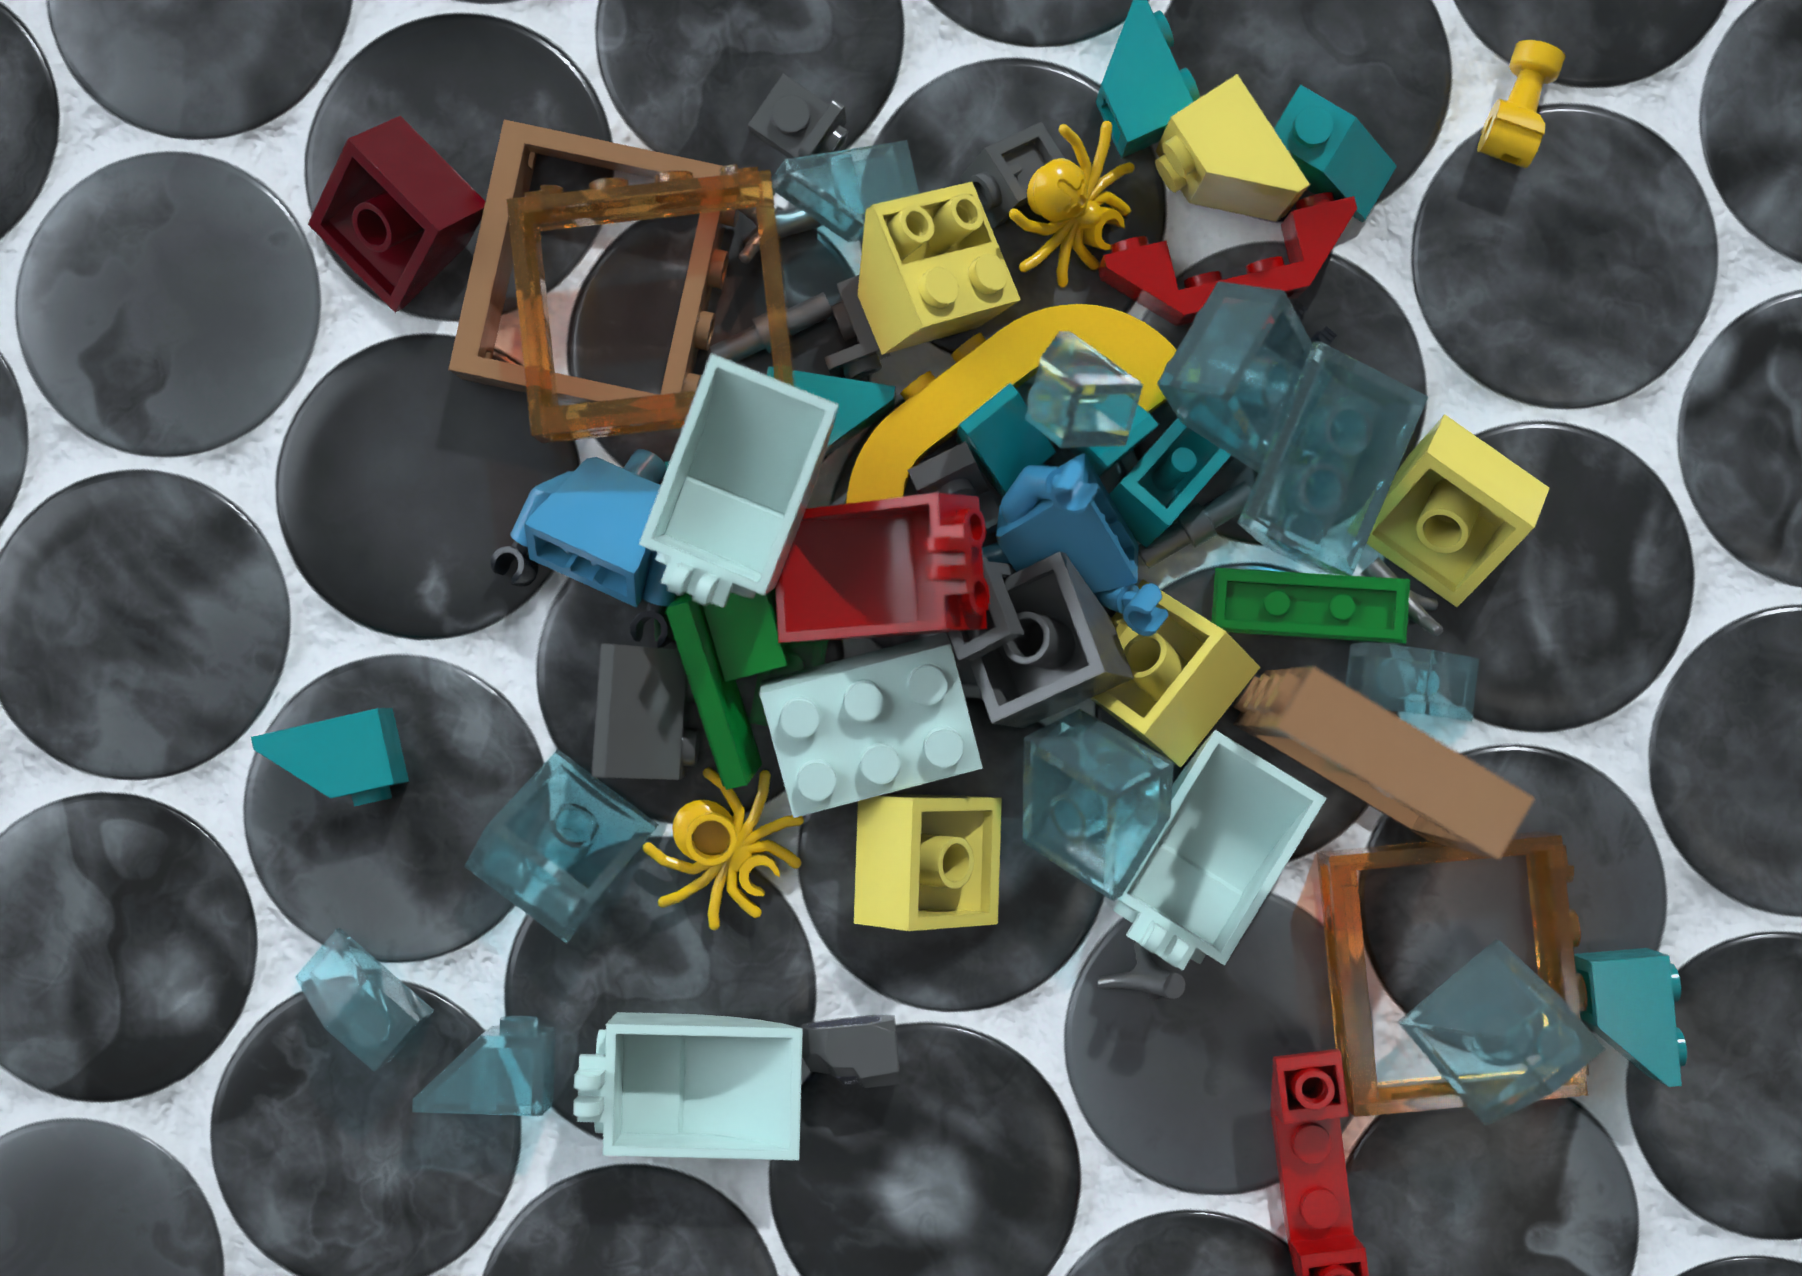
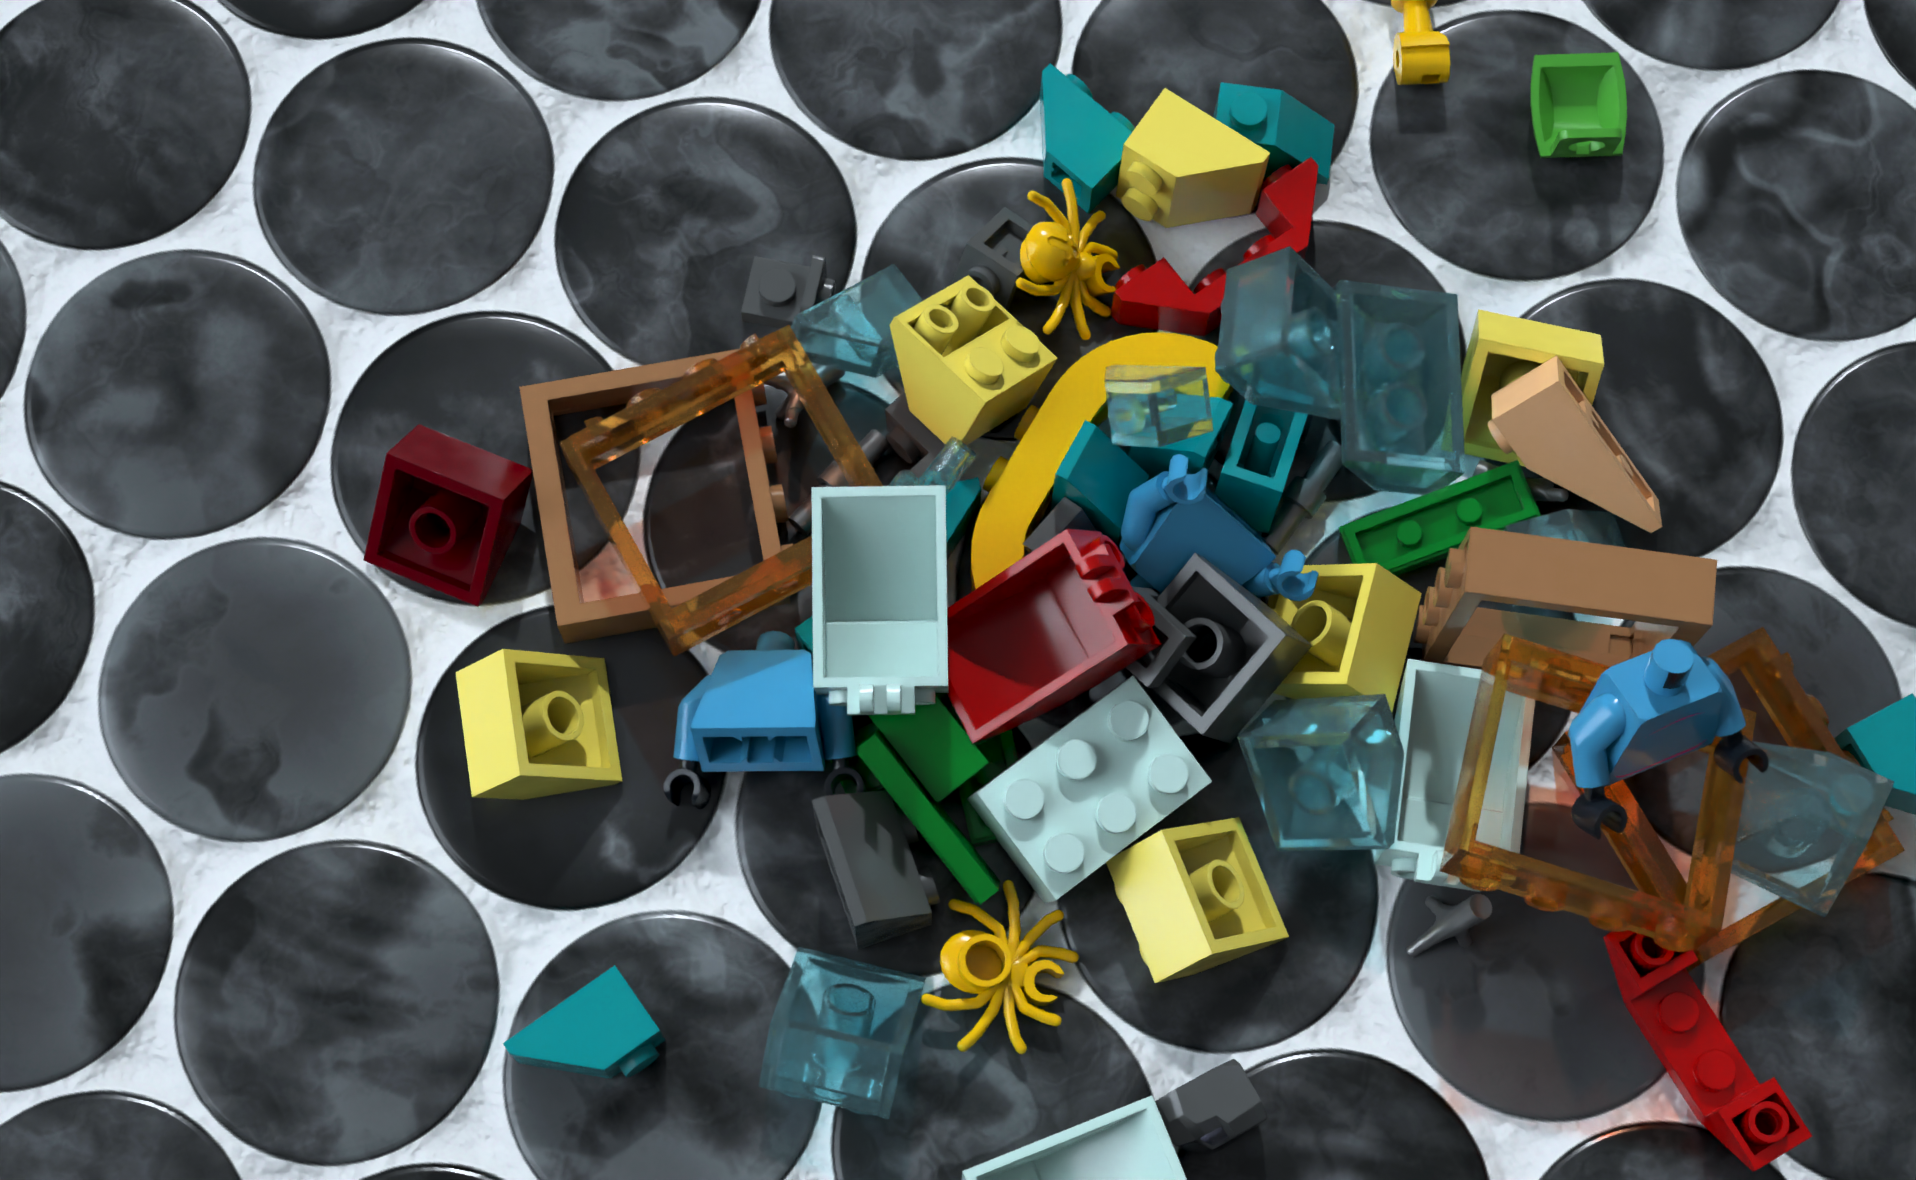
camera: 30 degrees left, 15 degrees down
none -> light yellow slope [456,649,623,800]
none -> clear light blue arm [889,436,977,494]
none -> clear orange window [1439,633,1757,952]
none -> light nougat slope [1488,356,1662,533]
none -> bright green piece [1530,52,1627,158]
none -> dark azure torso [1568,639,1769,840]

